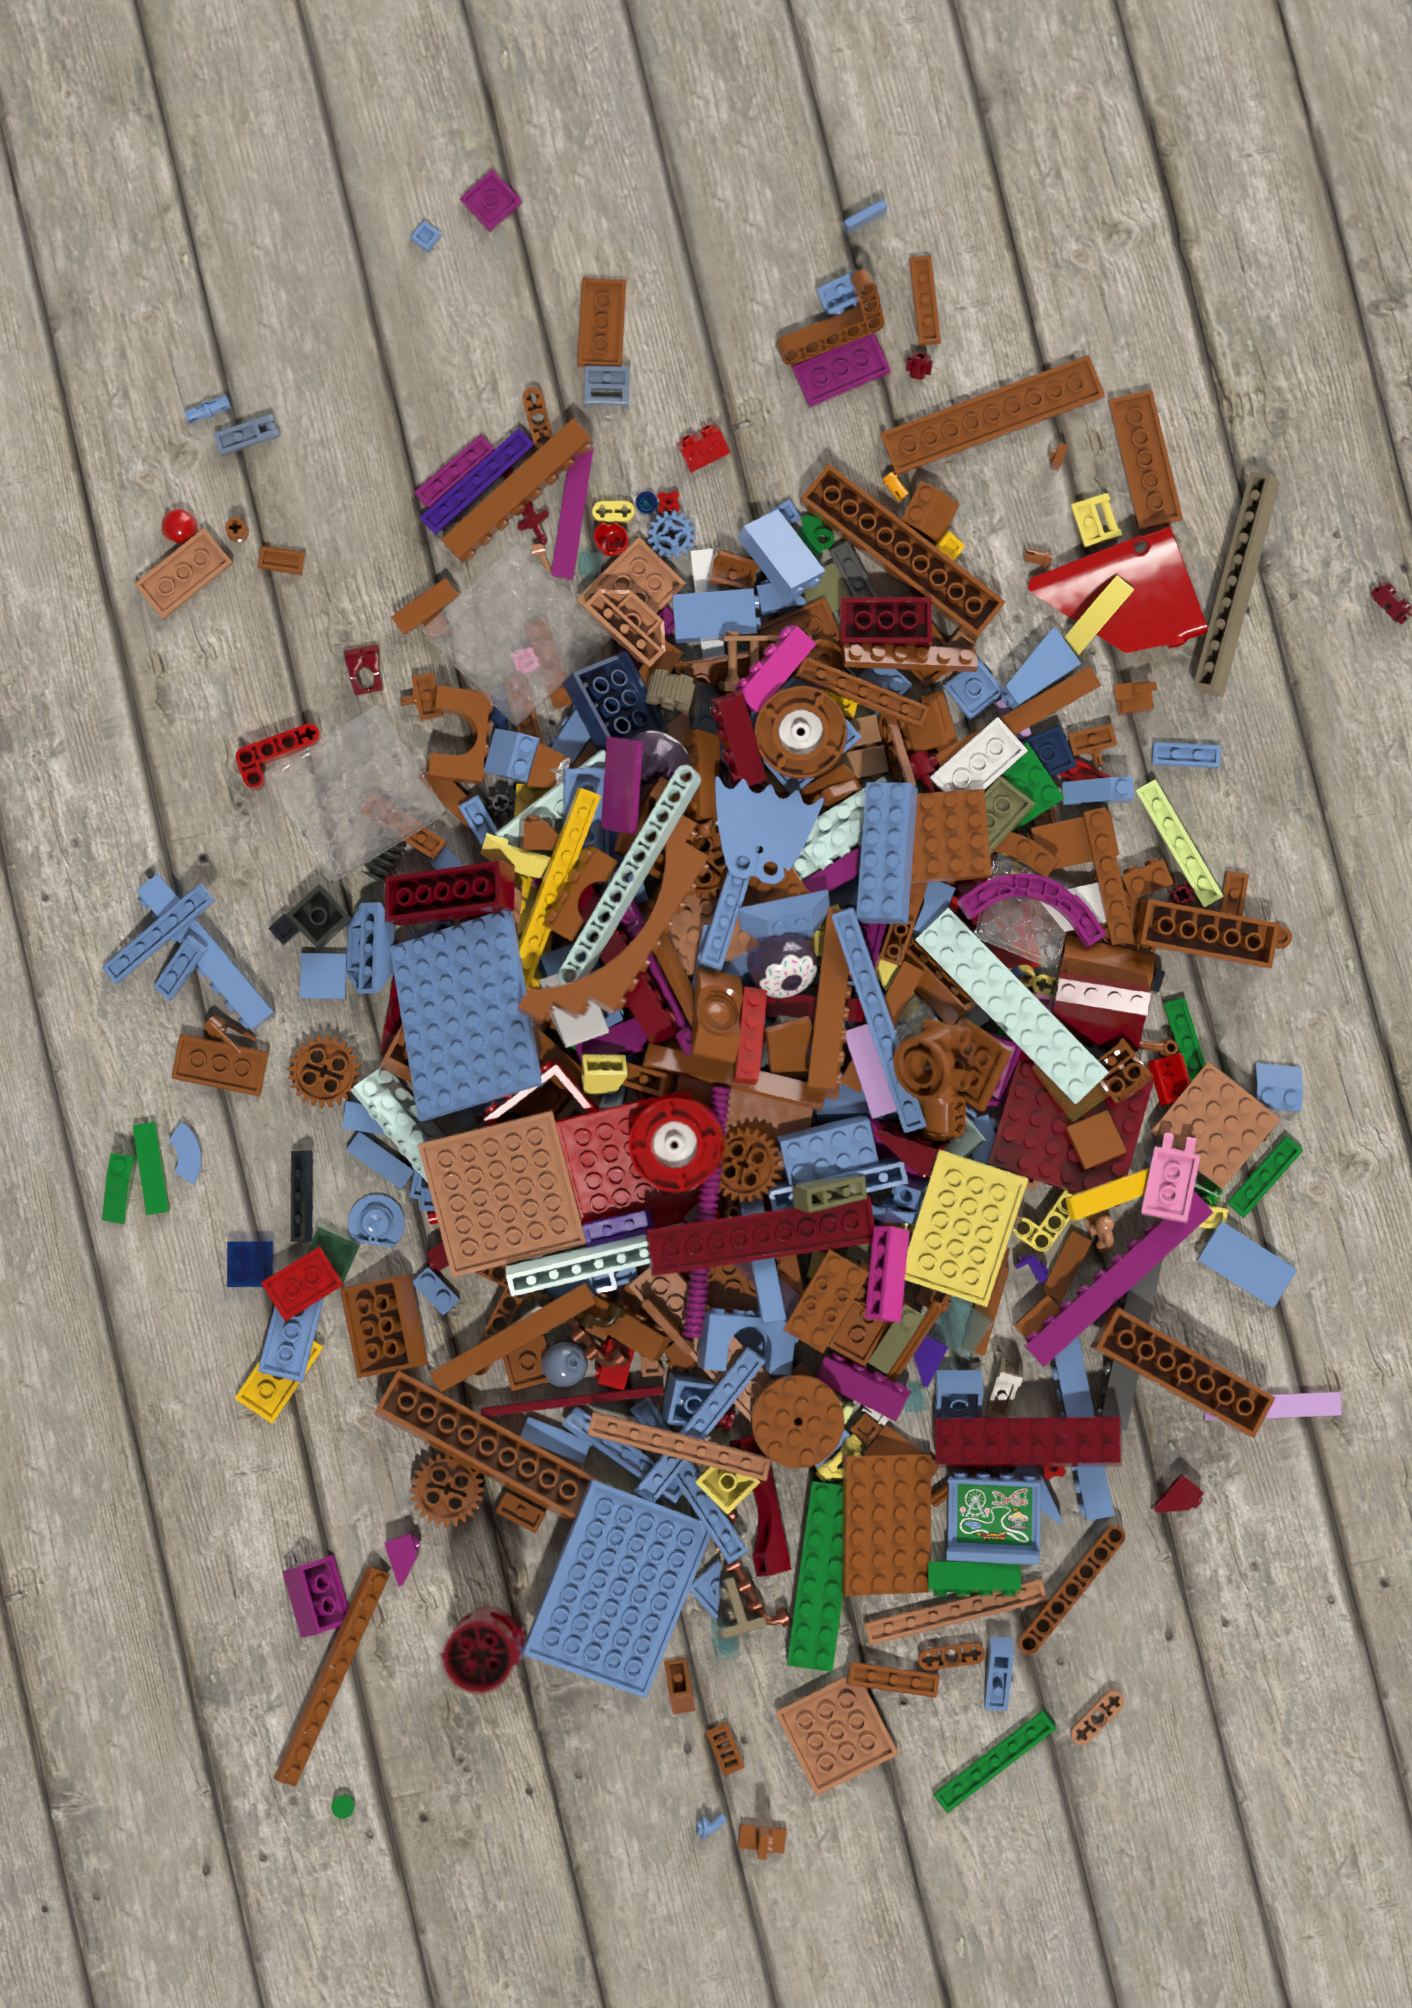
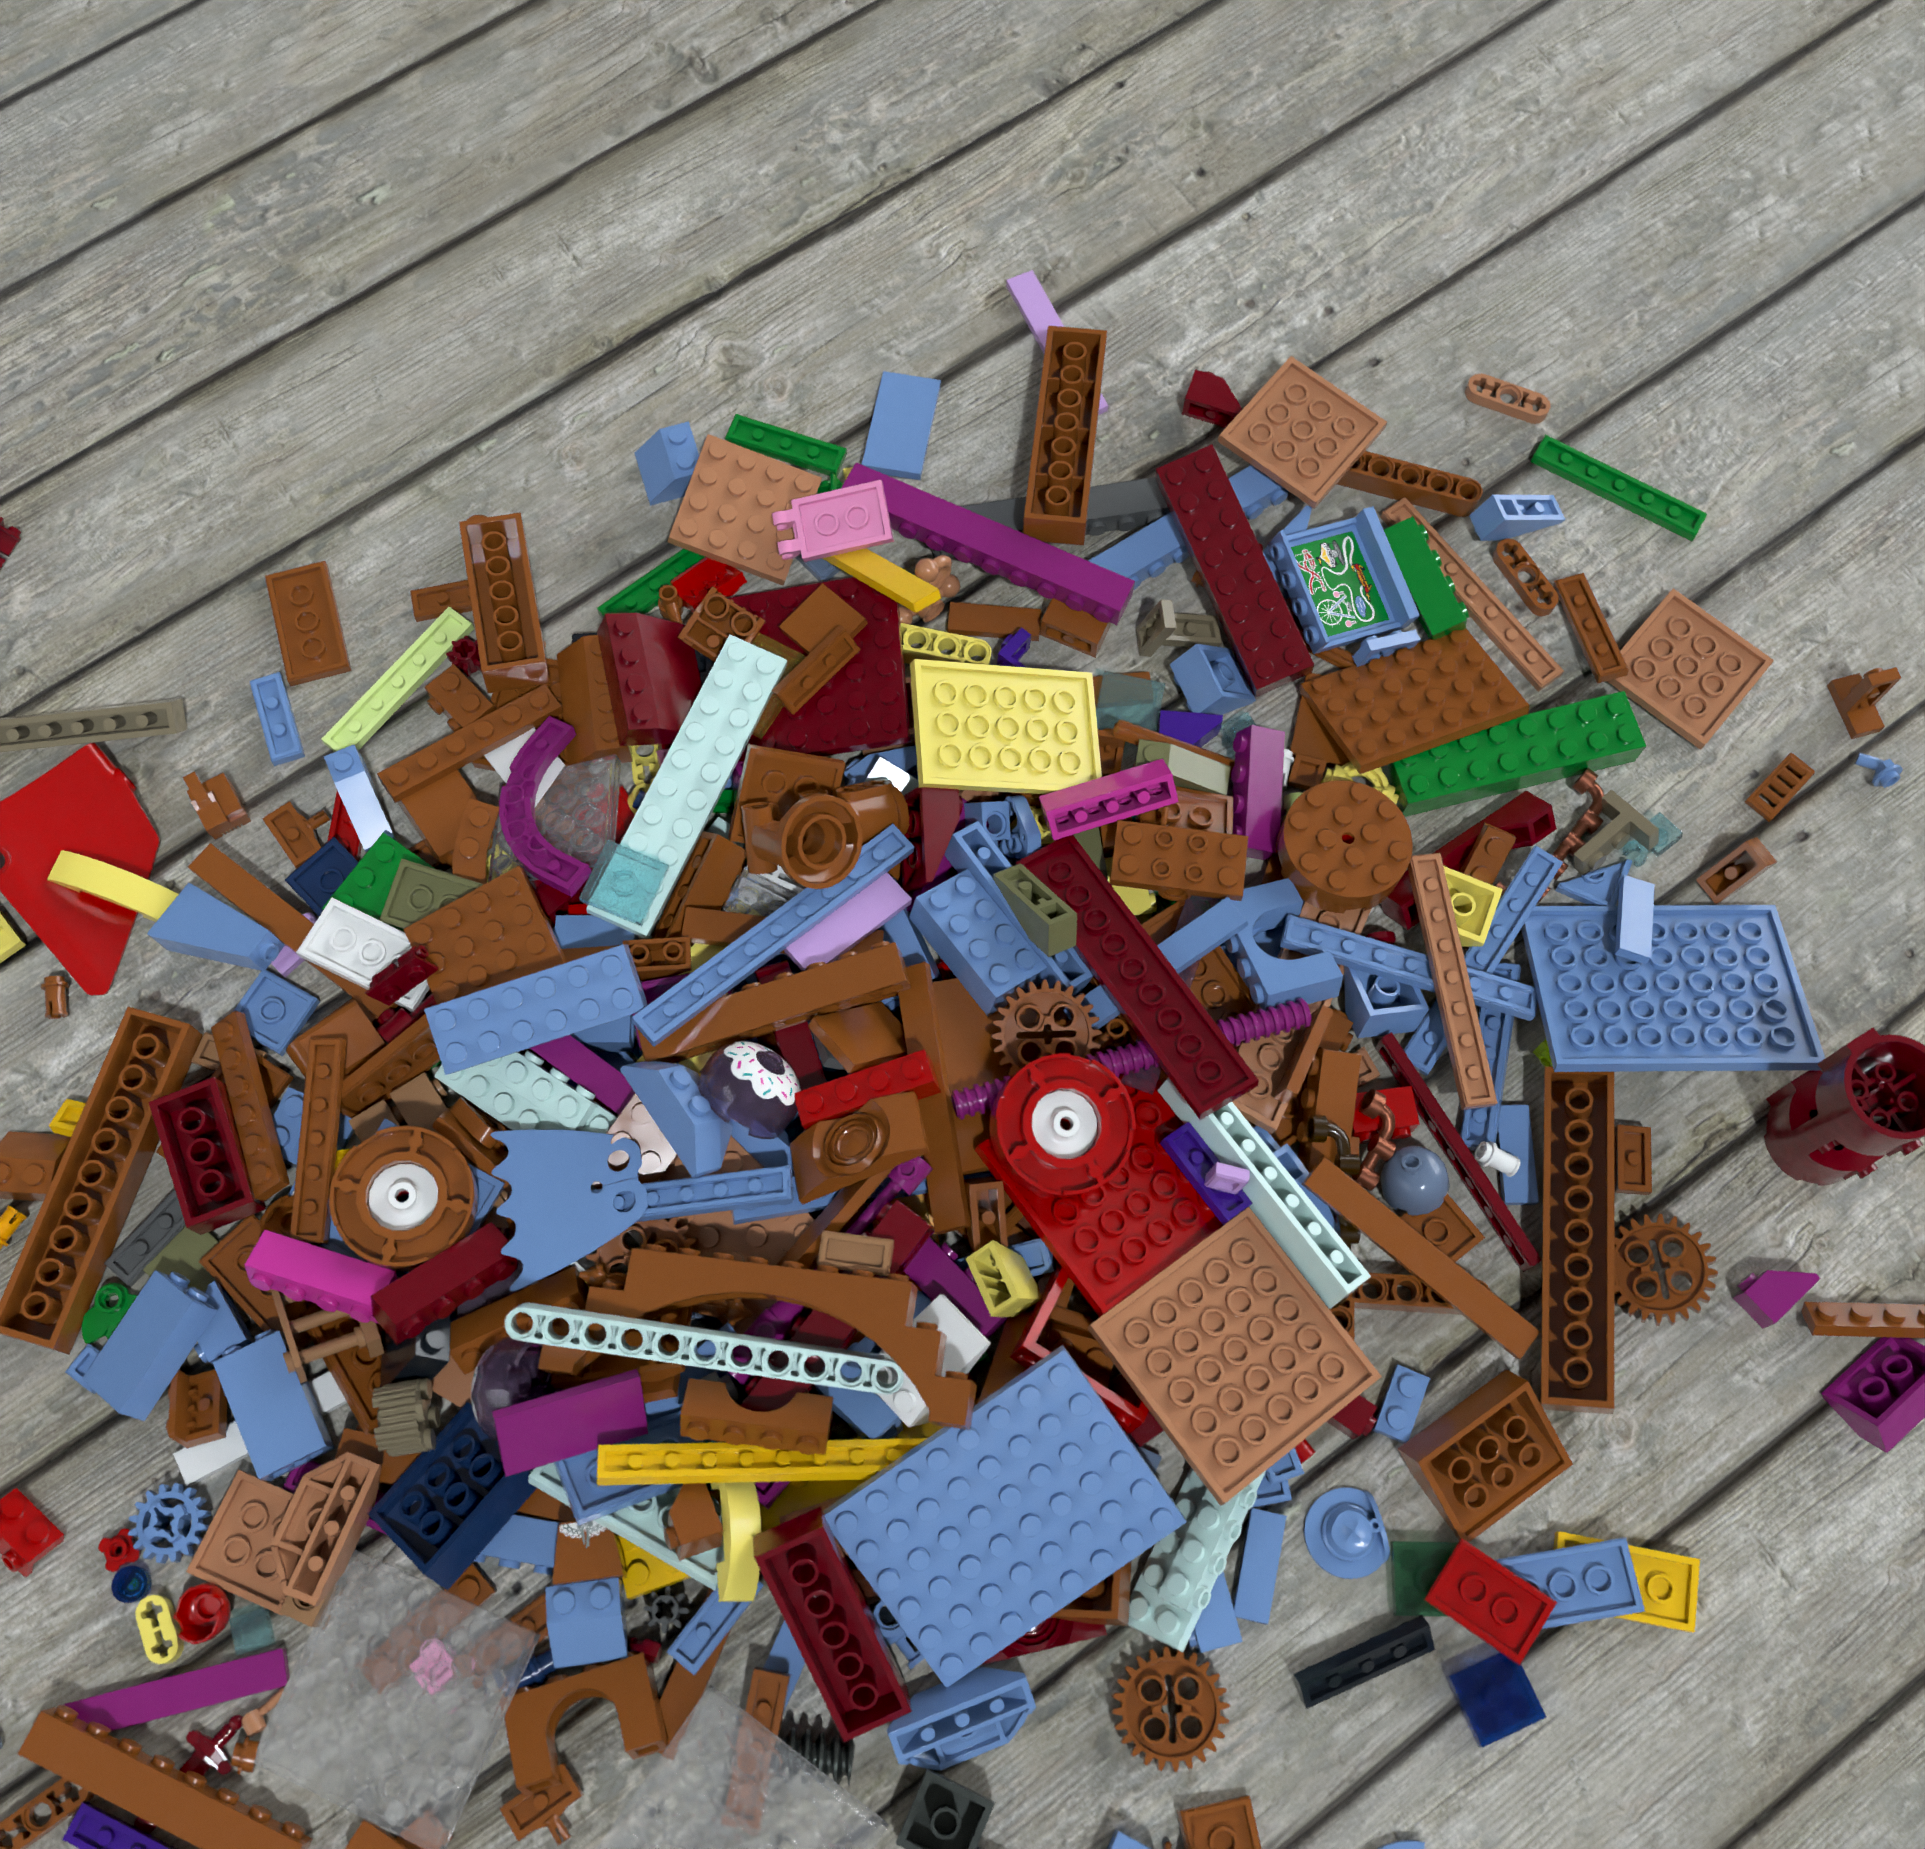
camera: 115 degrees left, 15 degrees down
medium blue tile [300,953,347,999] -> none
none -> dark orange plate [231,1736,260,1775]
none -> dark orange tile [265,561,352,686]
none -> dark red hinge [365,945,439,1006]
none -> clear light blue tile [579,840,669,927]
none -> dark red tile [627,1637,662,1664]
none -> dark orange tile [771,625,860,715]
none -> medium nougat tile [817,1230,895,1276]
none -> lavender tile [1204,1162,1250,1194]
none -> nougat plate [1218,356,1387,509]
none -> medium blue plate [1352,630,1421,667]
none -> dark orange plate [1460,823,1516,885]
none -> white pin [1474,1141,1520,1177]
none -> tile [1615,875,1655,964]

